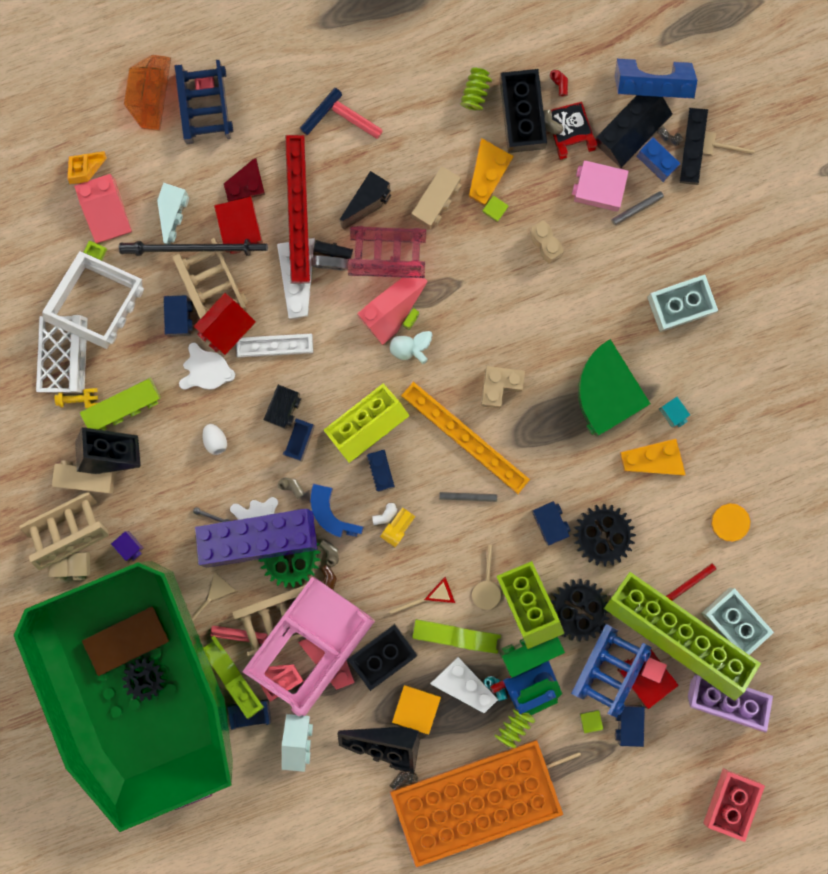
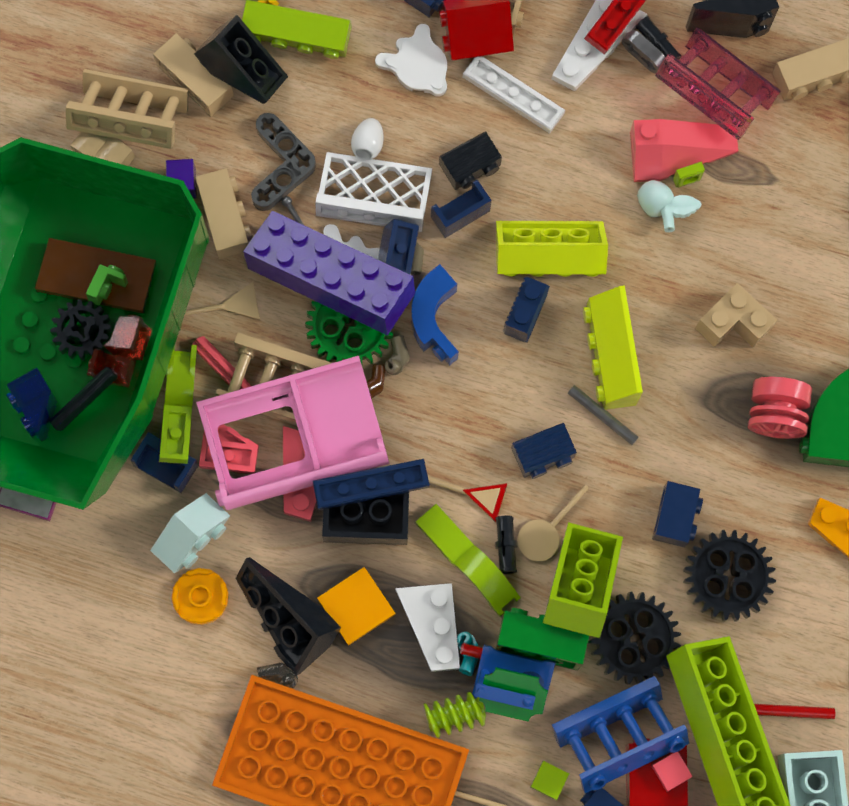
camera: 35 degrees right, 10 degrees down
white arm [372,503,397,525] -> none
yellow piece [380,507,416,548] -> none
light orange tile [401,381,530,494] -> none
none -> clear blue slope [6,368,57,442]
none -> black axle [50,367,118,431]
none -> bright green bracket [86,264,128,306]
none -> clear red bracket [87,349,136,388]
none -> clear red window [103,315,152,360]
none -> light orange tile [172,568,229,625]
none -> tan brick [196,168,252,259]
none -> dark grey beam [251,113,316,211]
none -> dark blue tile [313,459,430,510]
none -> white fence [316,152,432,232]
none -> dark blue panel [378,219,419,274]
none -> black pin [495,515,518,574]
none -> dark blue brick [511,422,577,479]
none -> neon yellow slope [583,285,643,410]
none -> coral wheel [748,377,812,439]

